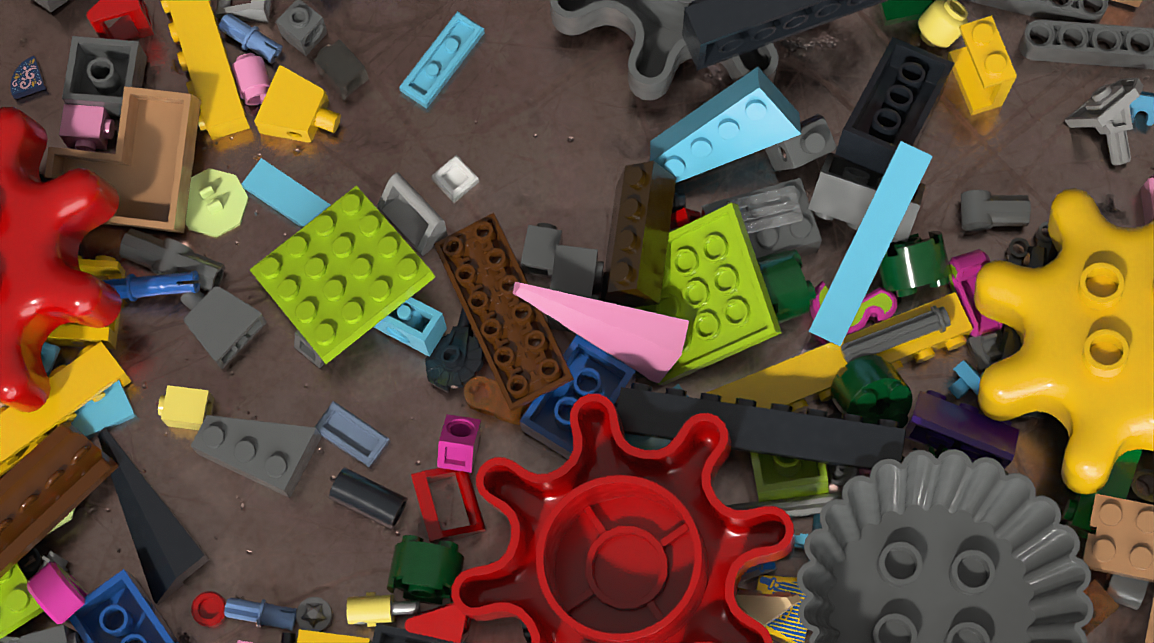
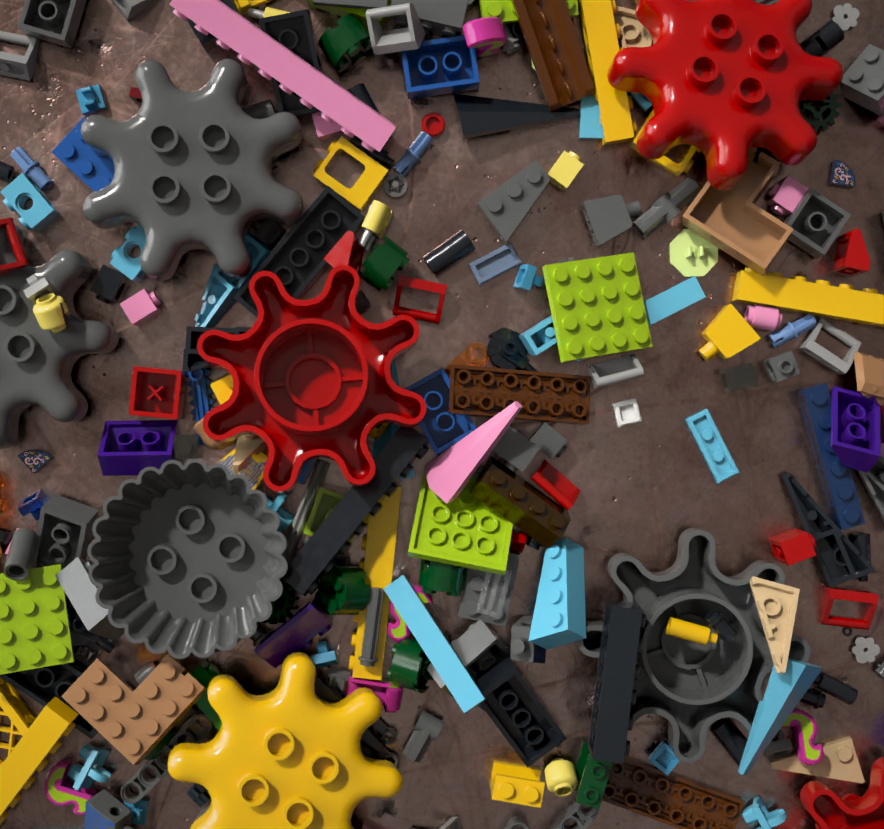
camera: 120 degrees right, 15 degrees up
blue axle [102,271,200,301] -> none
dark pink brick [437,414,481,473] -> none
none -> dark azure tile [513,264,544,290]
none -> red tile [529,459,581,511]

